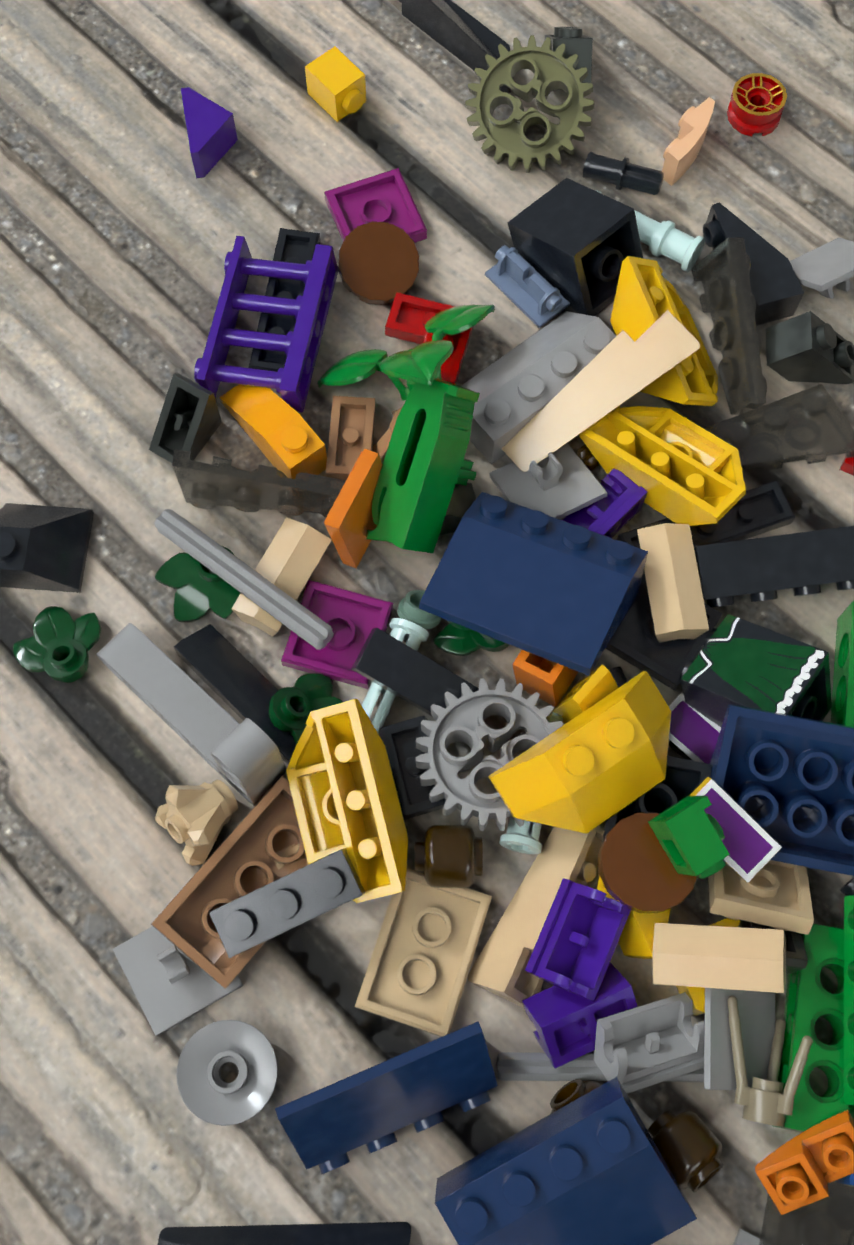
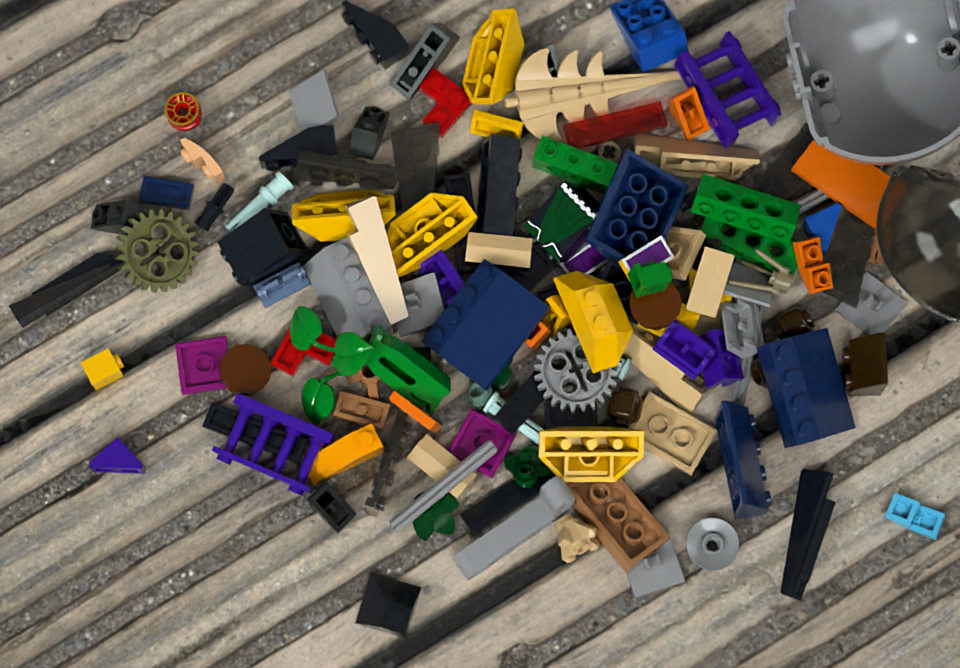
camera: 75 degrees left, 5 degrees up
dark green plate [13,606,102,683] -> none
plate [209,848,365,958] -> none
none -> dark blue tile [139,176,195,211]

